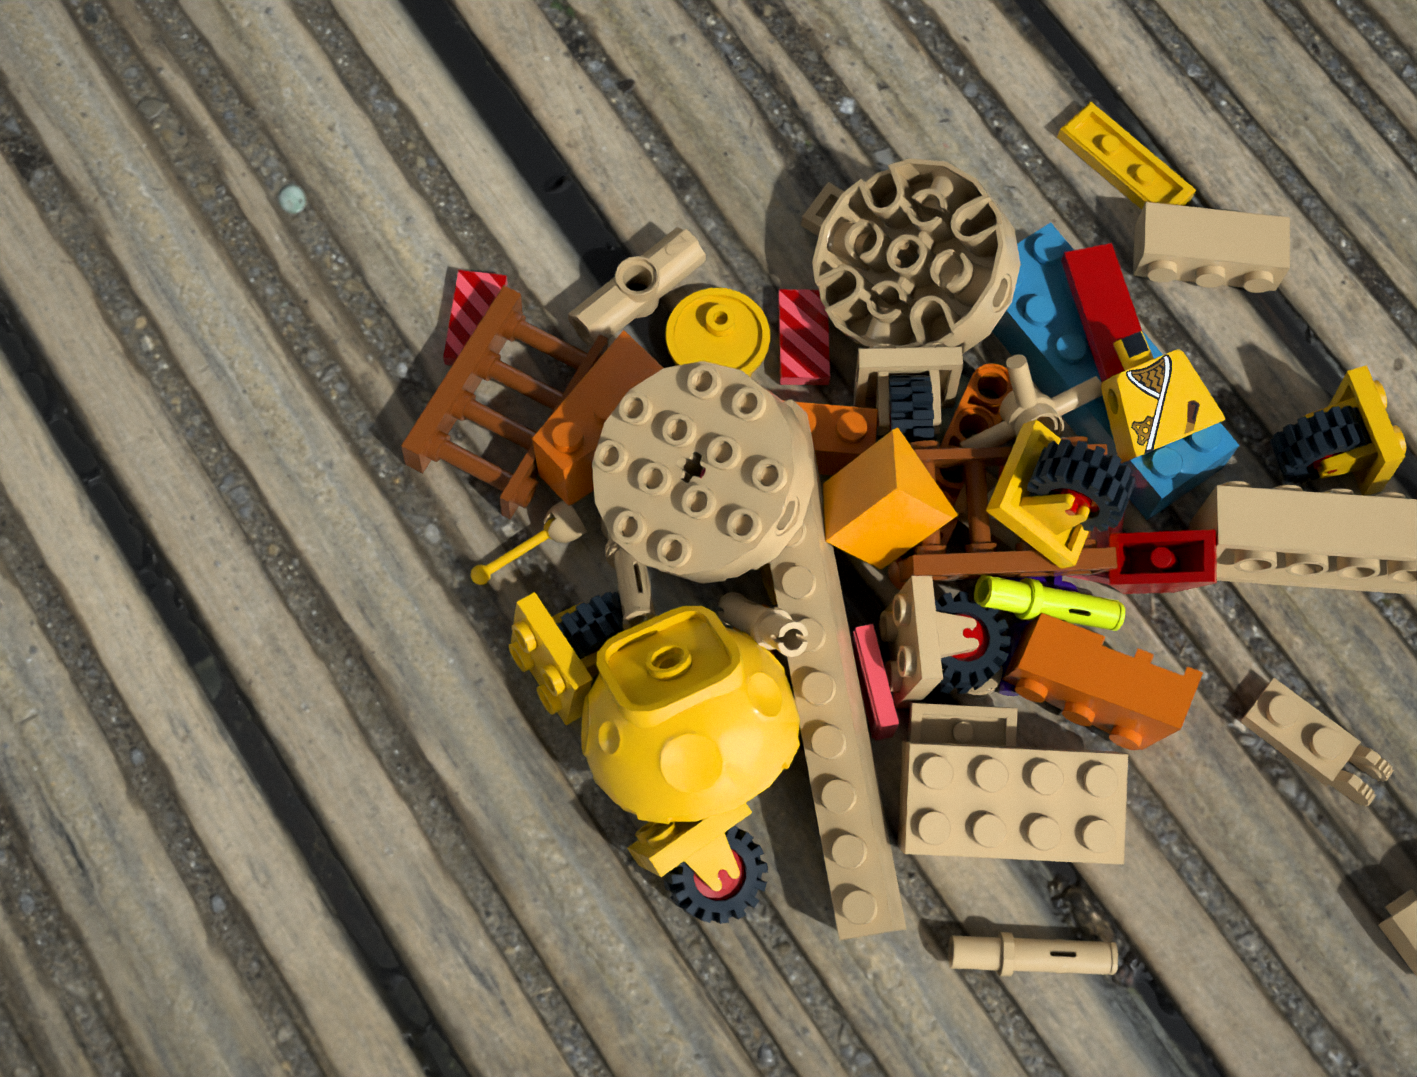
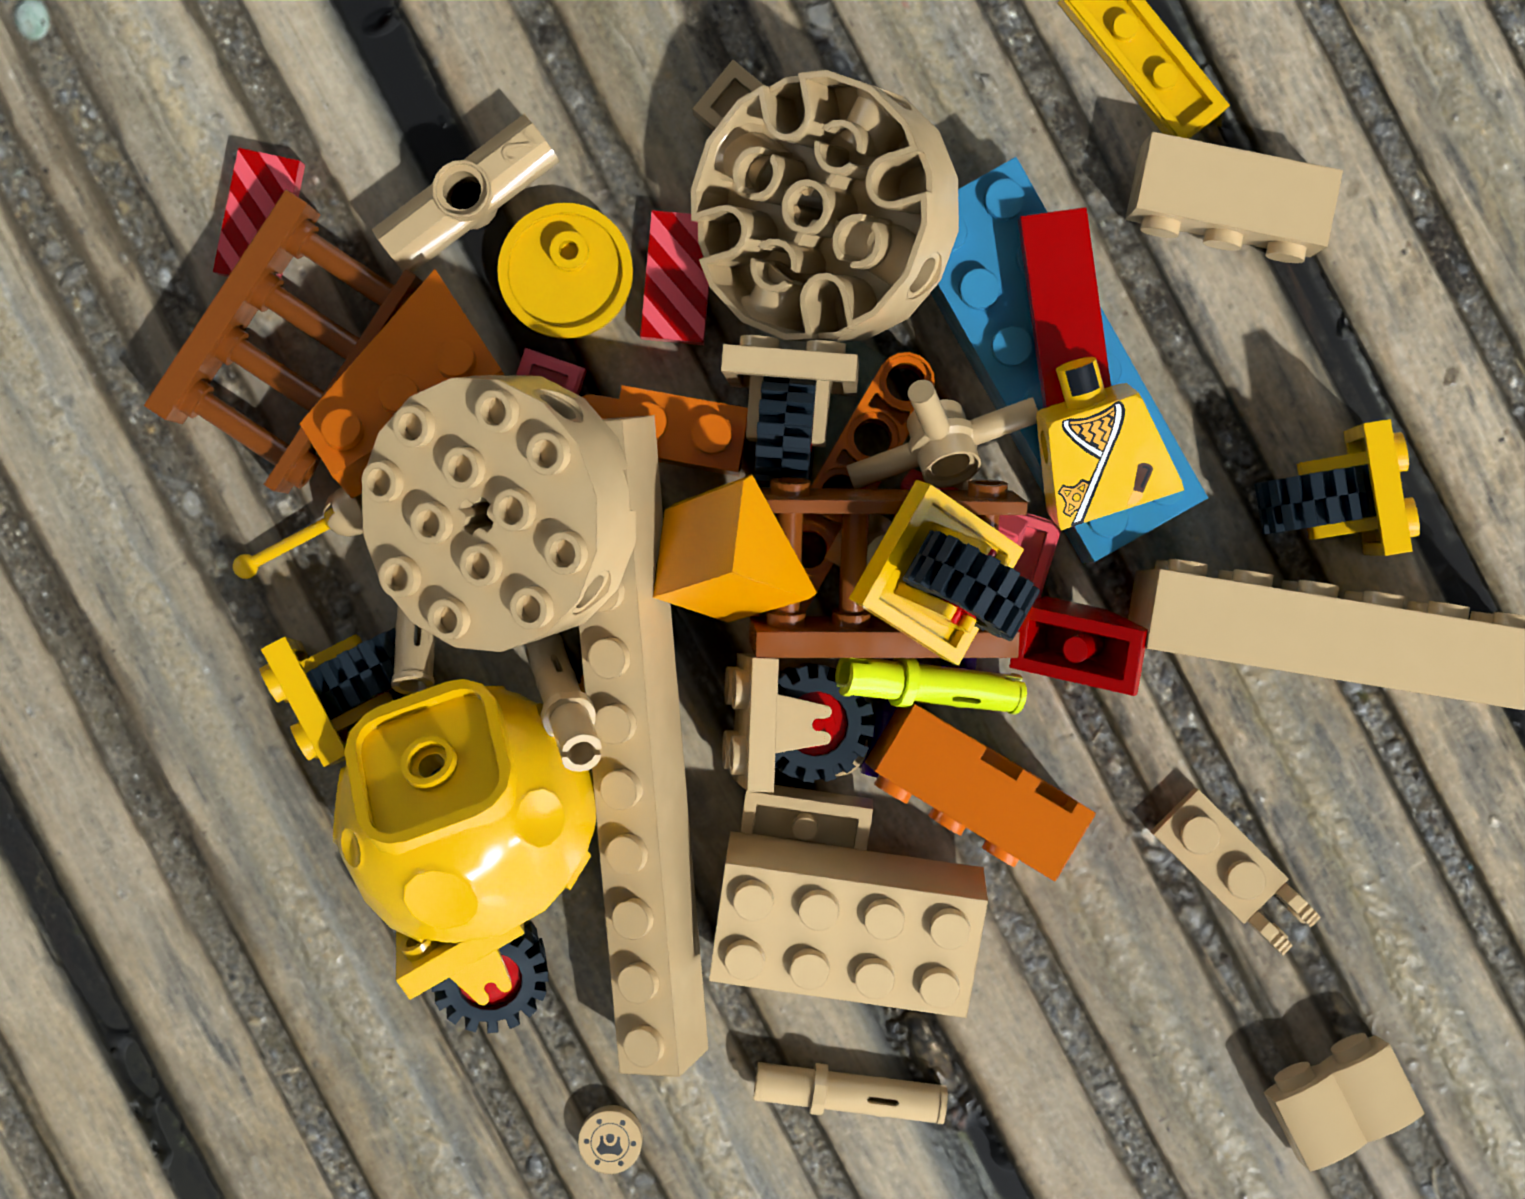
camera: 10 degrees right, 20 degrees up
coral tile [851,624,899,741] -> none
none -> tan tile [578,1105,643,1174]

